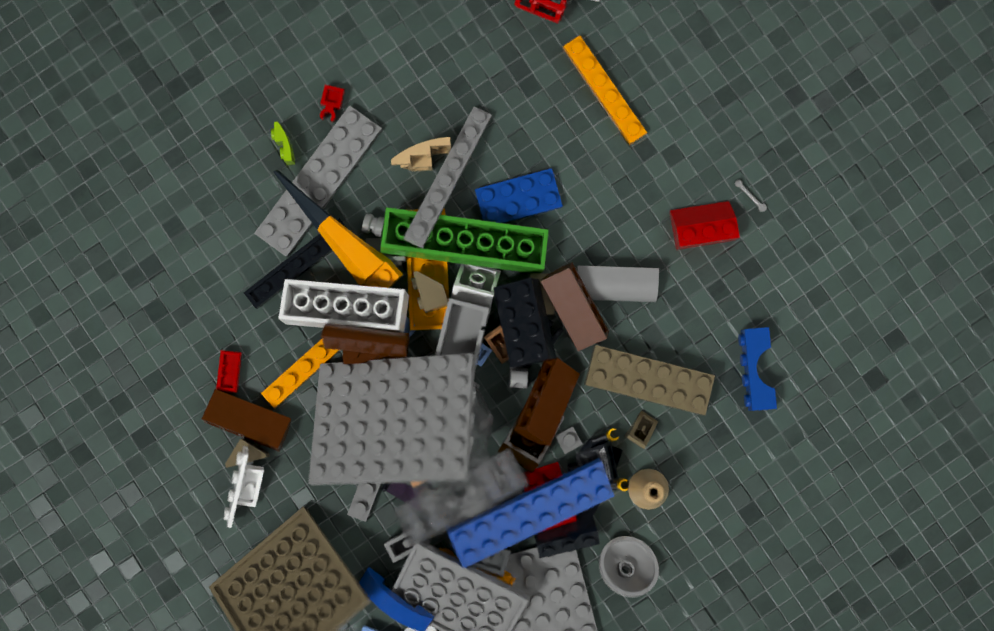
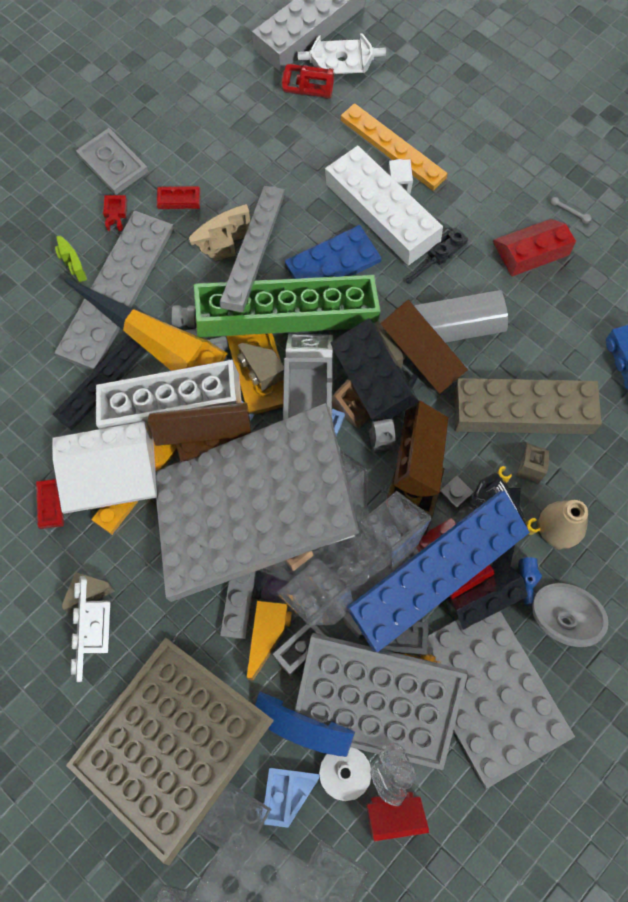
camera: 10 degrees left, 15 degrees down
reddish brown brick [202,389,291,452] -> none
none -> white slope [53,421,157,514]
none -> light grey plate [76,128,149,195]
none -> red plate [157,186,201,209]
none -> light orange slope [247,601,292,680]
none -> white brick [325,146,443,266]
none -> white brick [388,159,413,194]
none -> black piece [406,228,468,284]
none -> blue piece [518,557,542,606]

